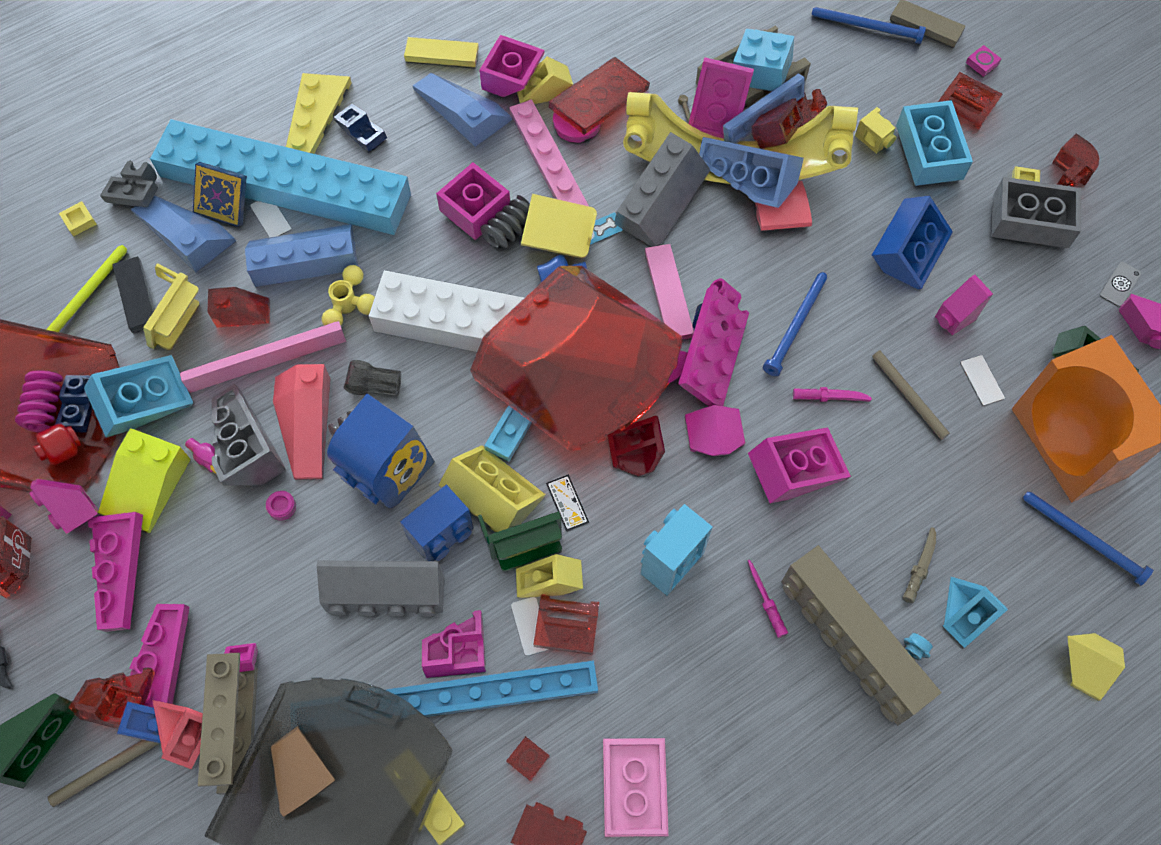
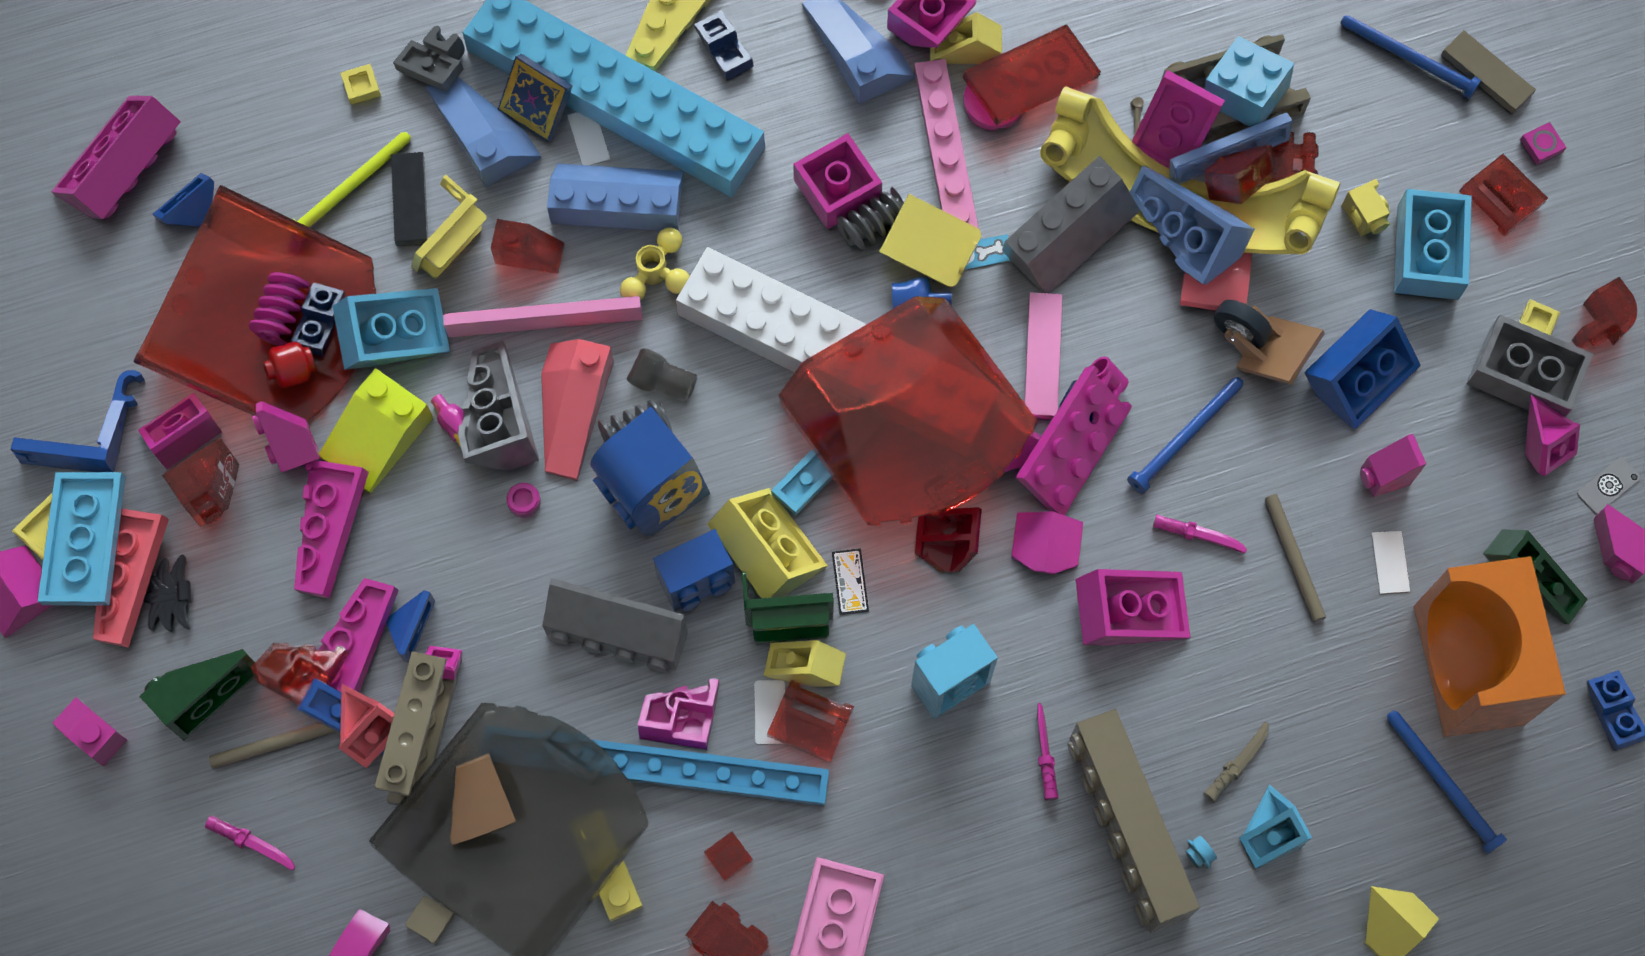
camera: 15 degrees right, 5 degrees up
none -> blue slope [386,590,435,663]
none -> medium nougat plate [1214,300,1325,385]
none -> dark pink slope [1525,395,1580,476]

